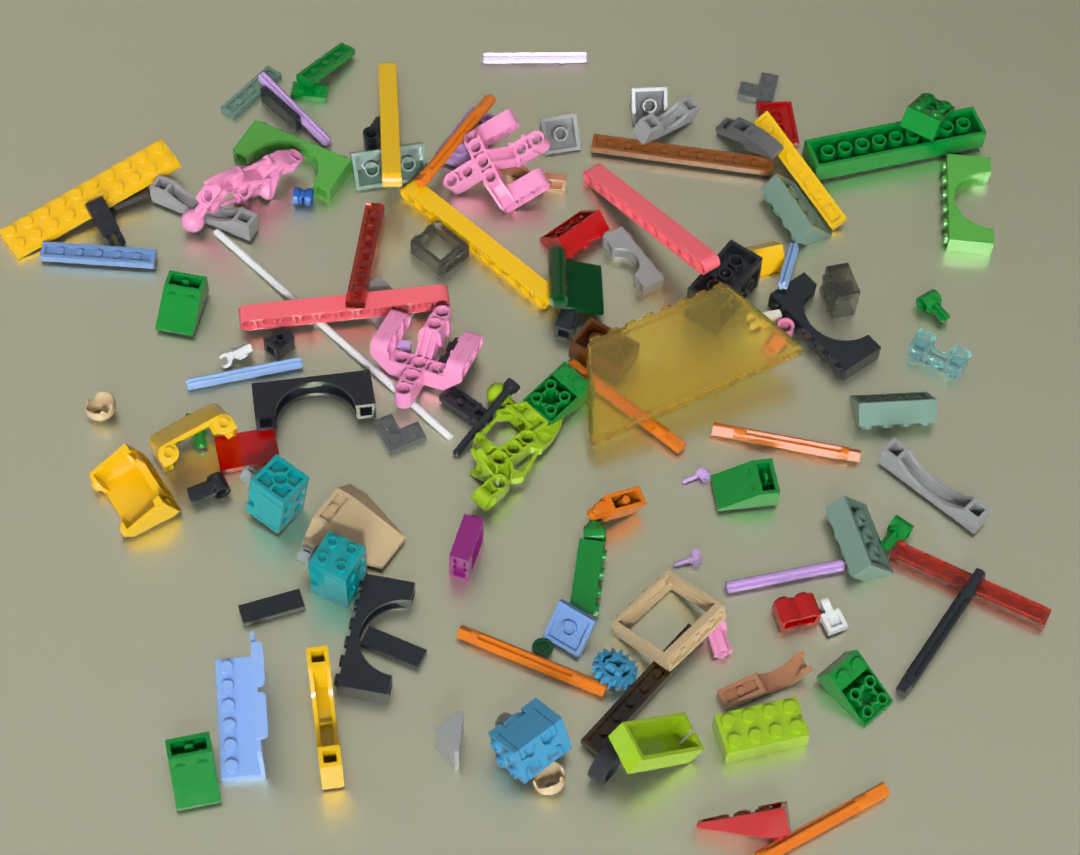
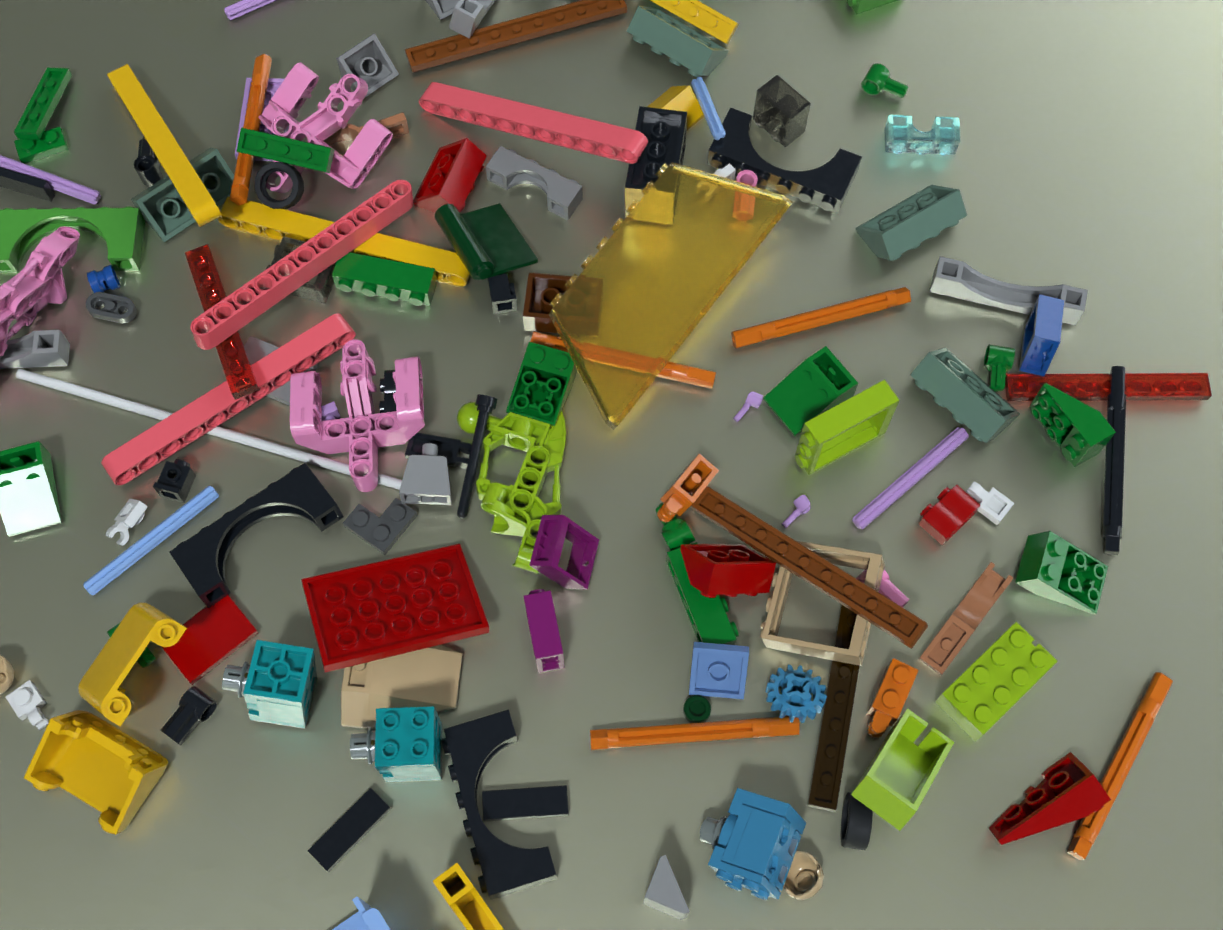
camera: 25 degrees left, 10 degrees up
none -> white plate [6,680,49,730]
none -> dark grey plate [86,292,137,324]
none -> coral beam [190,179,414,350]
none -> green plate [236,127,335,173]
none -> black tyre [254,162,304,209]
none -> red plate [301,544,489,673]
none -> green brick [332,252,438,306]
none -> light grey torso [399,443,452,505]
none -> magenta window [529,515,599,590]
none -> red slope [680,544,776,598]
none -> dark orange plate [691,486,928,649]
none -> lime window [795,380,900,475]
none -> orange hinge [866,658,919,739]
none -> blue window [1019,294,1064,377]
none -> green slope [1029,383,1116,467]

